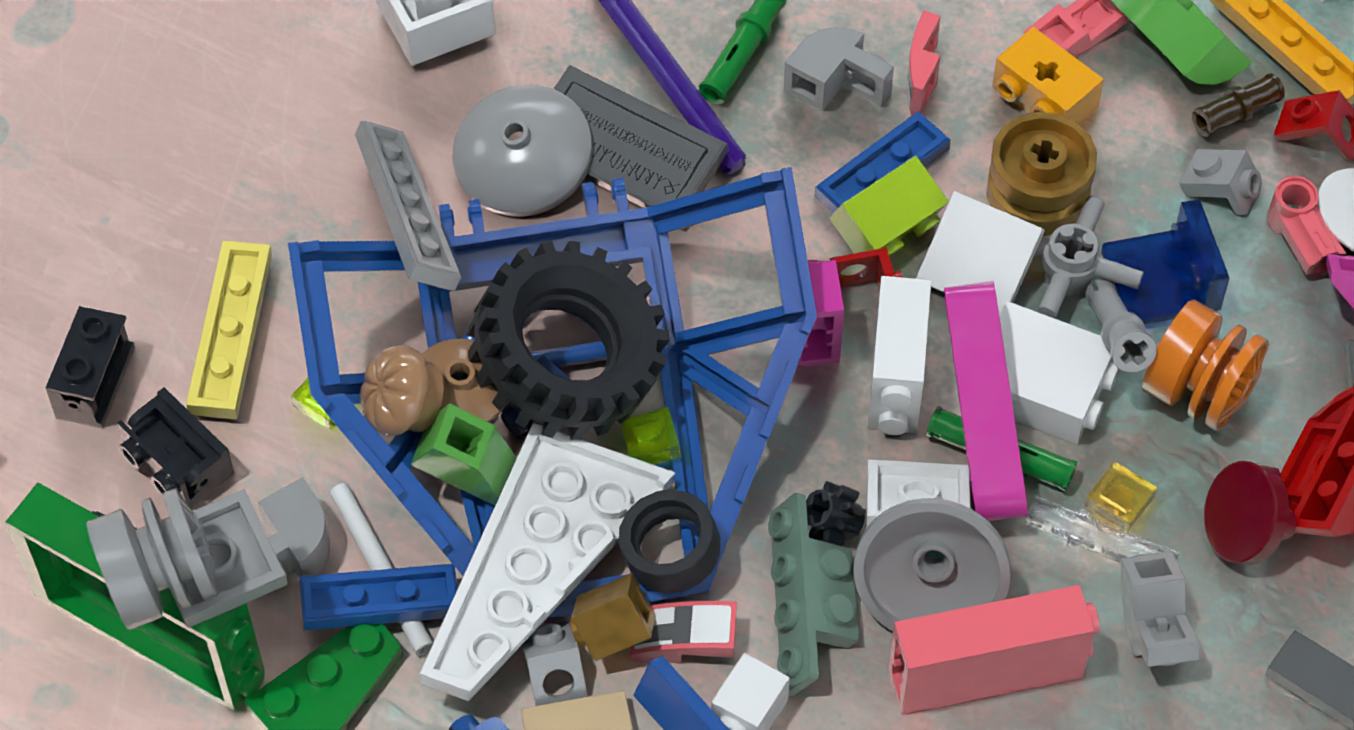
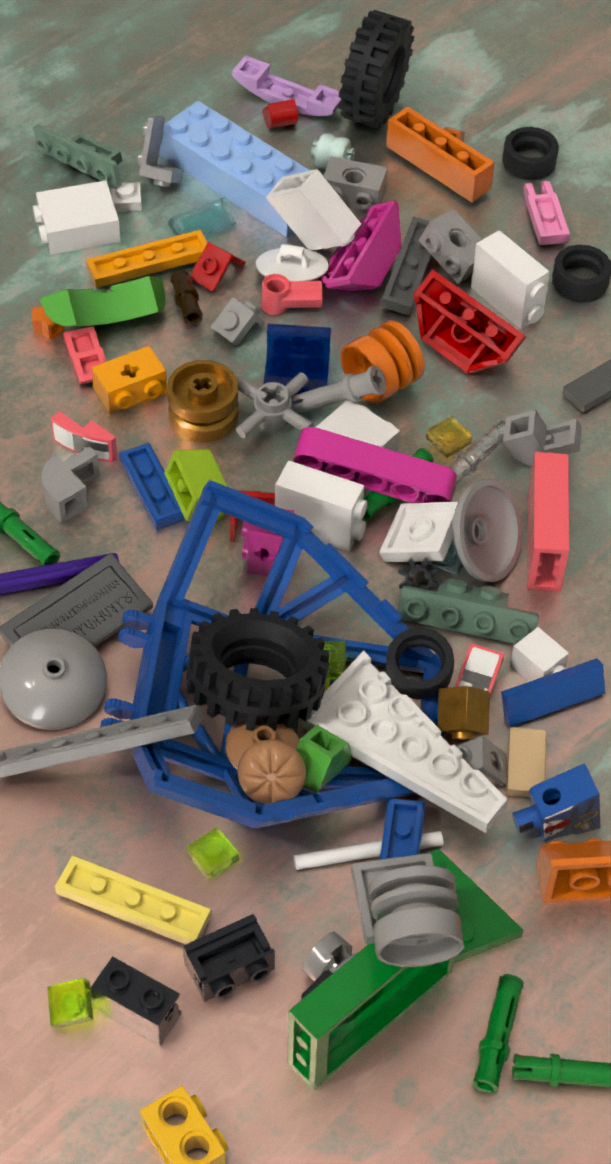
camera: 75 degrees left, 5 degrees down
light grey brick [258,477,330,577] -> none
white tile [916,191,1045,315] -> none
dark red tile [1204,461,1297,564] -> none
none -> clear neon green plate [47,978,94,1029]

